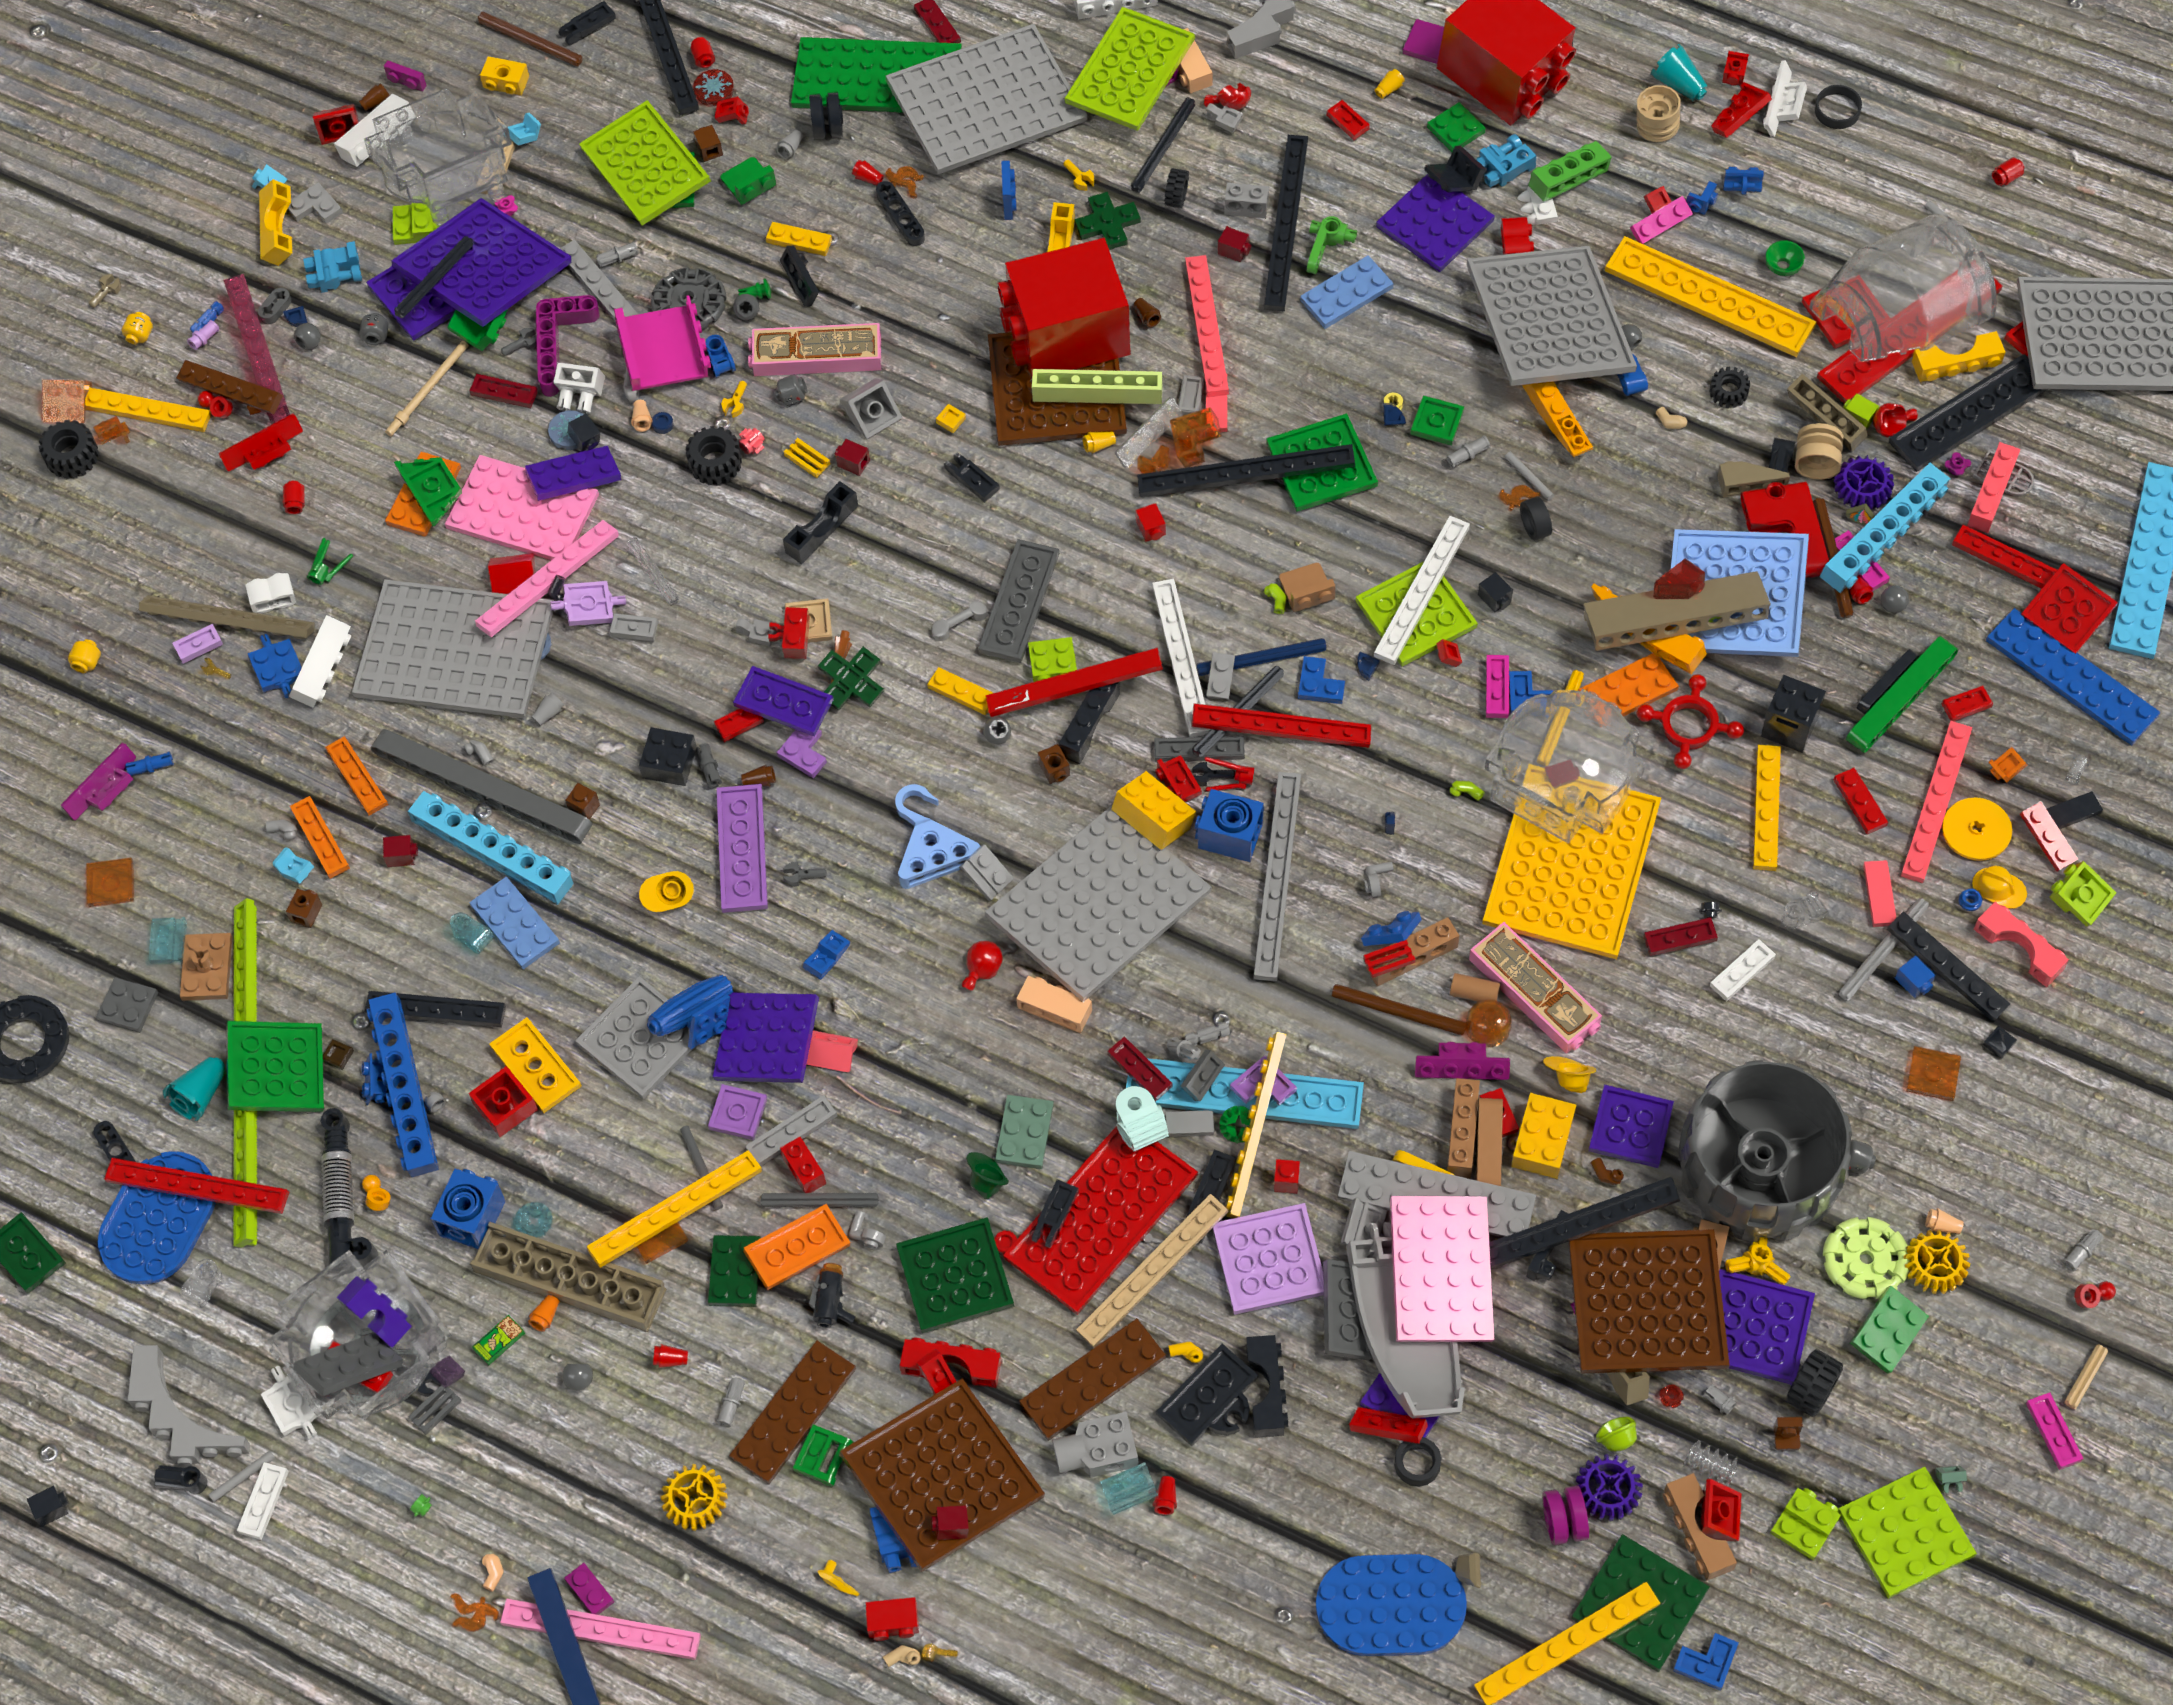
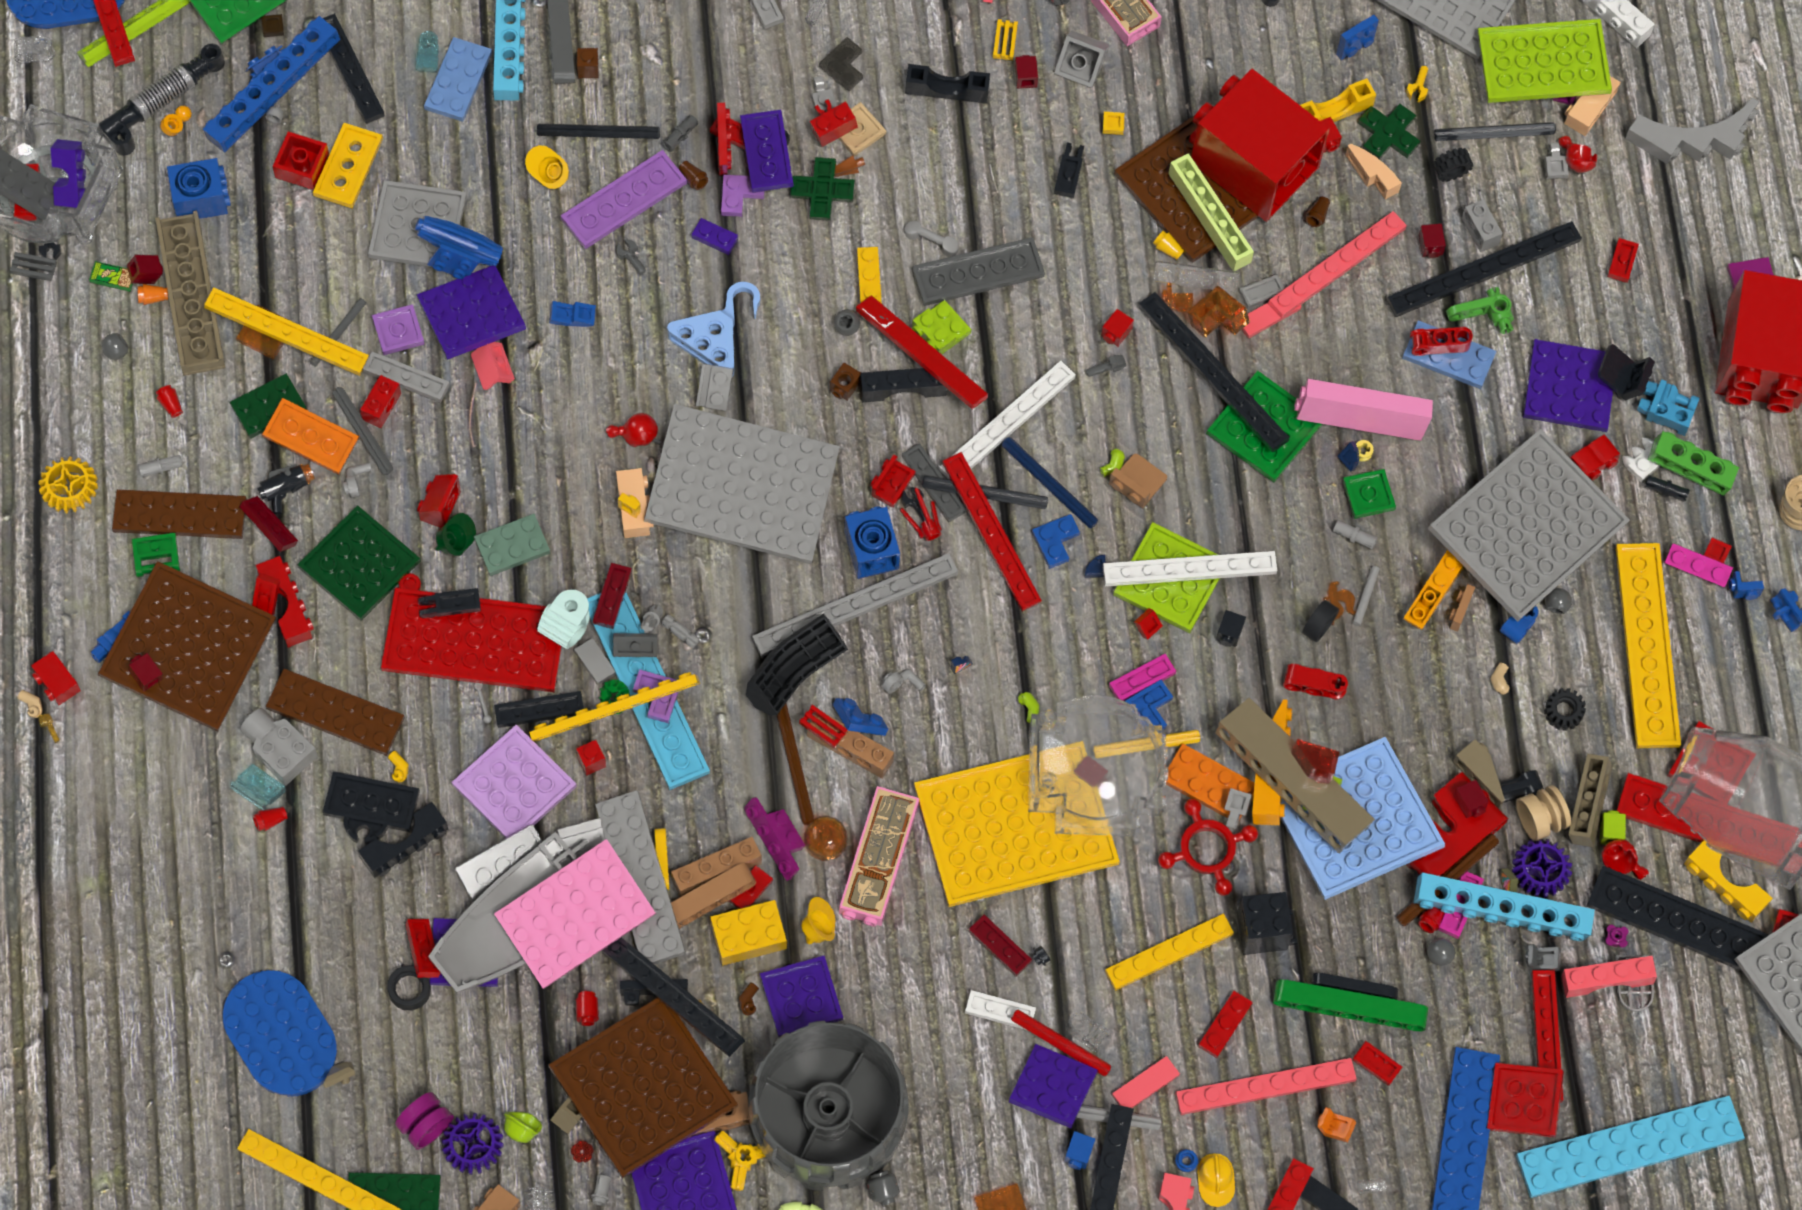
camera: 50 degrees right, 5 degrees up
clear purple plate [430,1355,465,1388] -> none
clear light blue gear [514,1202,553,1238] -> none
black brick [639,727,697,786] -> none
yellow bar [817,1560,860,1596] -> none
tan plate [1076,1194,1228,1348] -> none
yellow brick [1111,771,1196,850] -> none
light grey plate [1206,652,1235,700] -> none
yellow cone [1374,69,1405,99] -> none
green plate [1427,102,1486,152] -> none
medium nougat pin [1450,973,1500,1005] -> none
green piece [1765,241,1805,276] -> none
yellow piece [1942,798,2012,861] -> none
none -> dark red brick [127,255,163,284]
none -> dark red plate [240,496,298,552]
none -> red slope [417,474,461,528]
none -> black axle [537,123,660,139]
none -> red brick [576,991,599,1026]
none -> yellow plate [618,492,641,518]
none -> dark purple plate [692,218,738,255]
none -> red plate [717,102,732,175]
none -> black piece [746,614,848,716]
none -> clear smoke plate [819,37,863,92]
none -> dark purple plate [1009,1044,1098,1128]
none -> red axle [1011,1009,1111,1076]
none -> dark grey bar [1086,355,1127,377]
none -> light grey plate [1225,788,1253,829]
none -> red piece [1283,664,1348,700]
none -> bright pink brick [1294,379,1433,441]
none -> light nougat slope [1345,144,1402,199]
none -> red piece [1410,327,1473,356]
none -> medium nougat plate [1449,584,1475,632]
none -> dark red brick [1454,780,1489,818]
none -> dark grey bracket [1525,944,1561,971]
none -> black pin [1644,475,1690,502]

